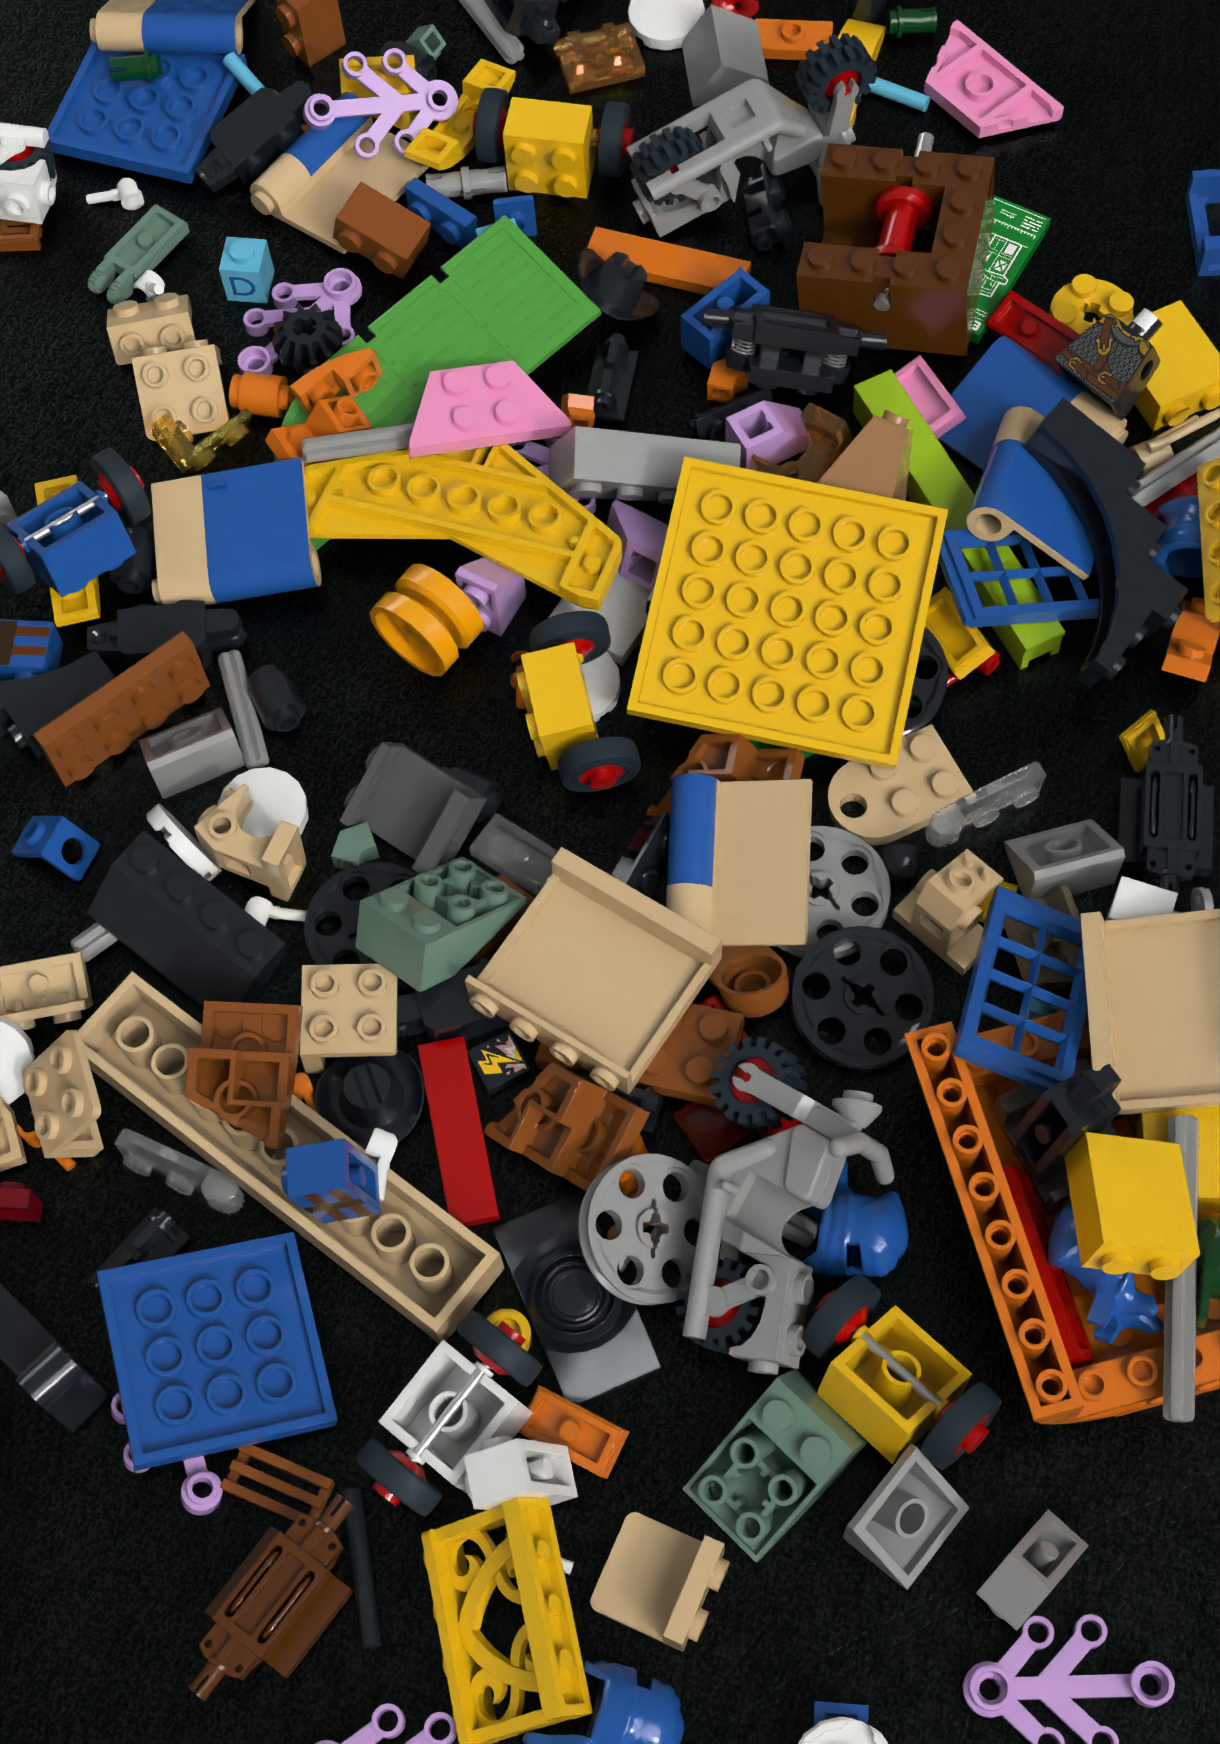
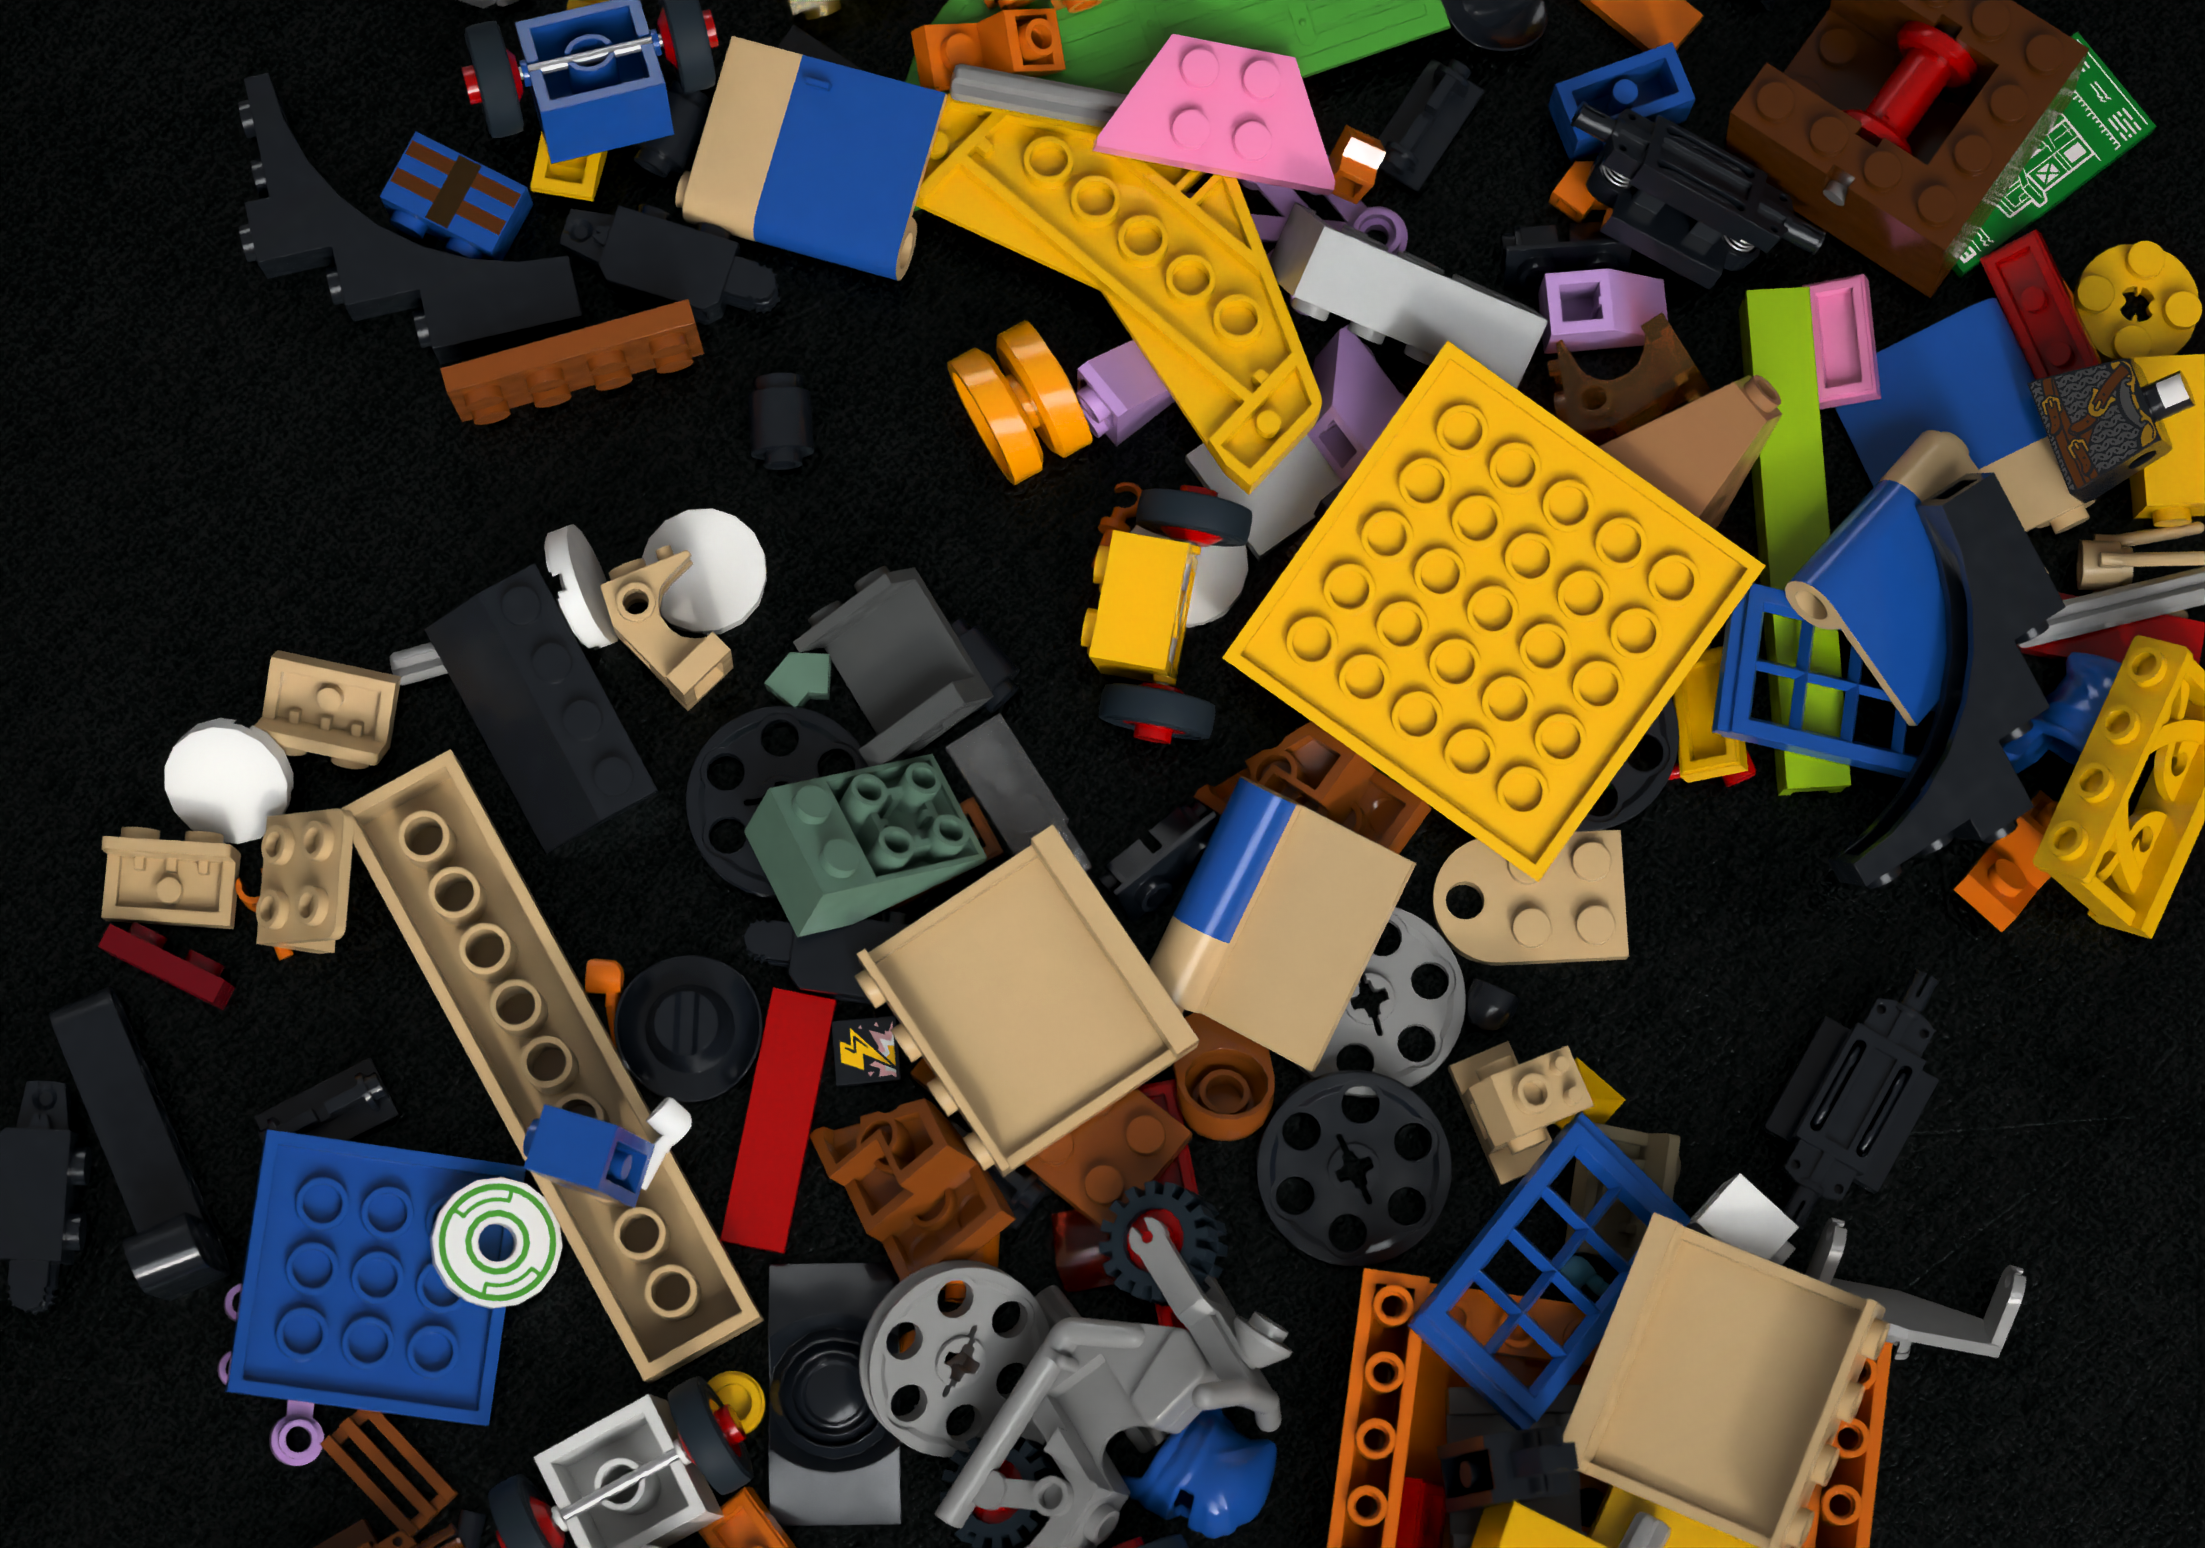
camera: 15 degrees right, 15 degrees up
blue bracket [12,816,100,881] -> none
clear hinge [115,1128,245,1215] -> none
light grey slope [139,707,246,799] -> none
dark orange slope [185,1001,303,1148] -> none
light grey axle [218,650,269,770] -> none
white hand [244,896,307,926] -> none
tan bracket [300,964,398,1074] -> none
clear hinge [925,761,1047,848] -> none
light grey slope [1004,819,1125,898] -> none
yellow slope [1119,709,1165,773] -> none
none -> white tile [430,1177,563,1309]

